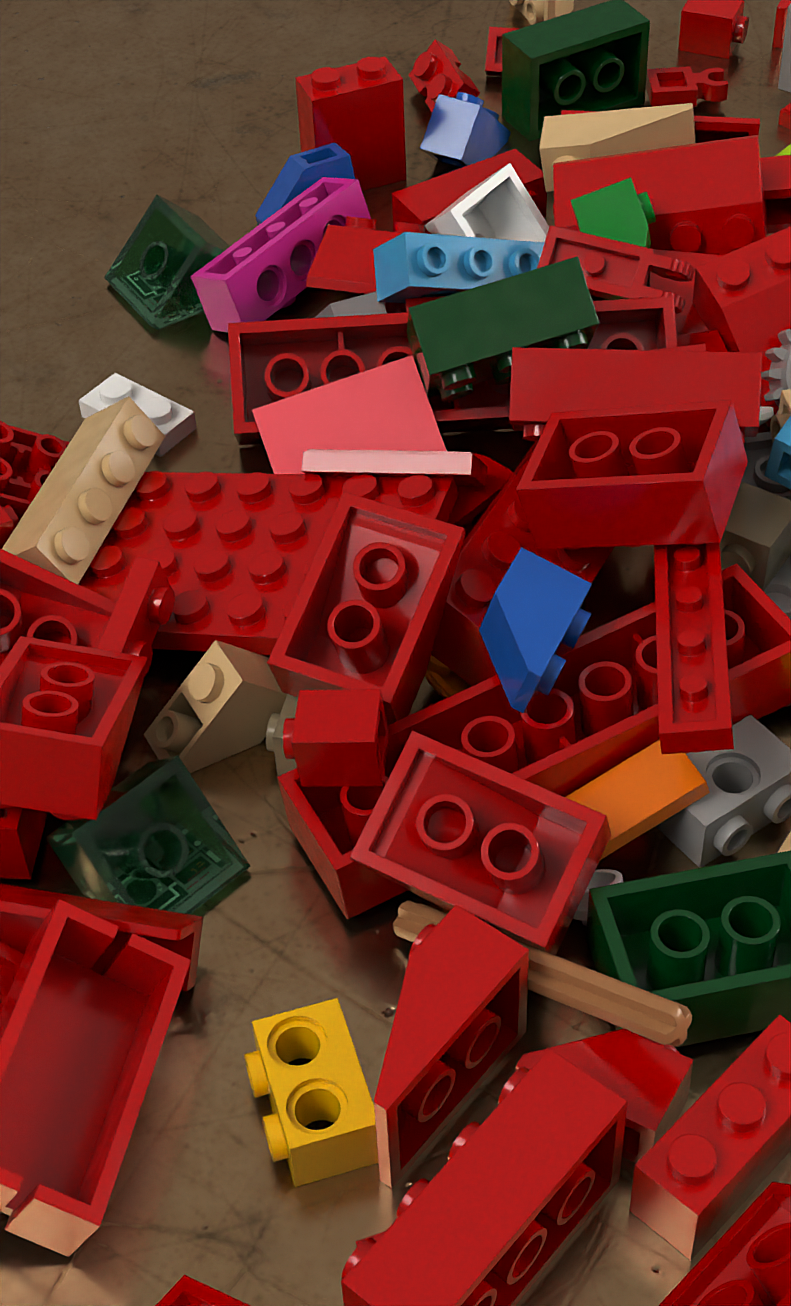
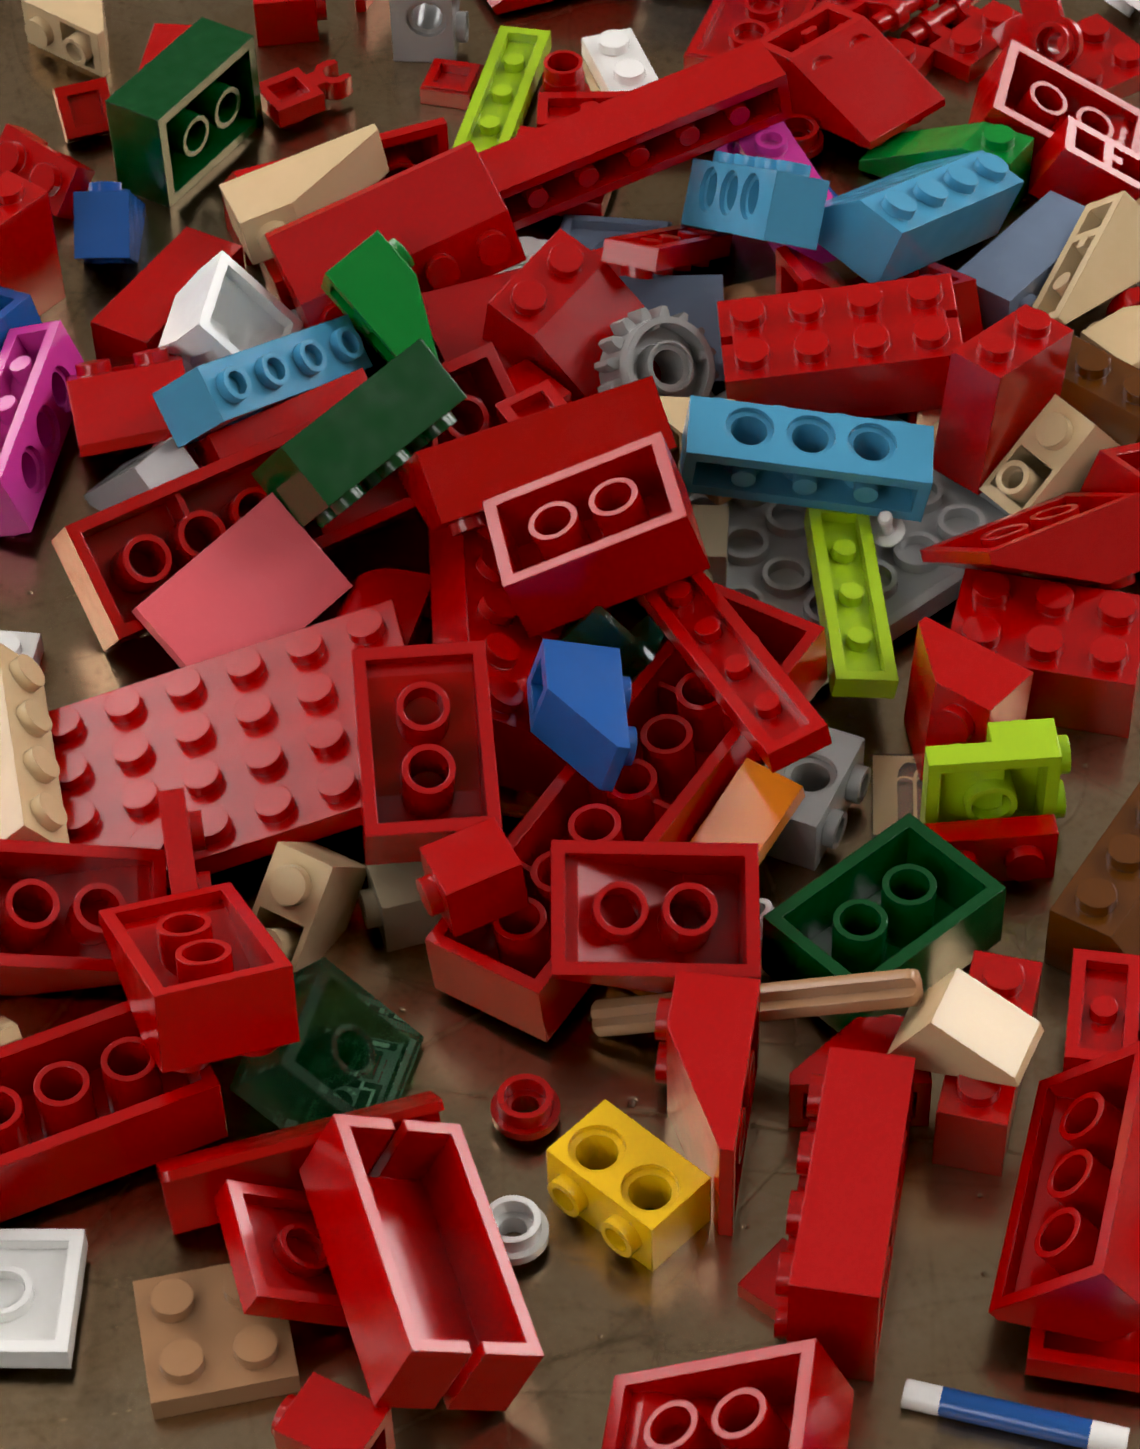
camera: 30 degrees left, 0 degrees up
tile [301,449,488,487] -> none
red hinge [537,225,695,314] -> none
none -> red plate [490,1073,561,1141]
none -> white plate [490,1195,549,1266]
none -> clear green panel [558,606,664,680]
none -> tan slope [887,967,1044,1087]

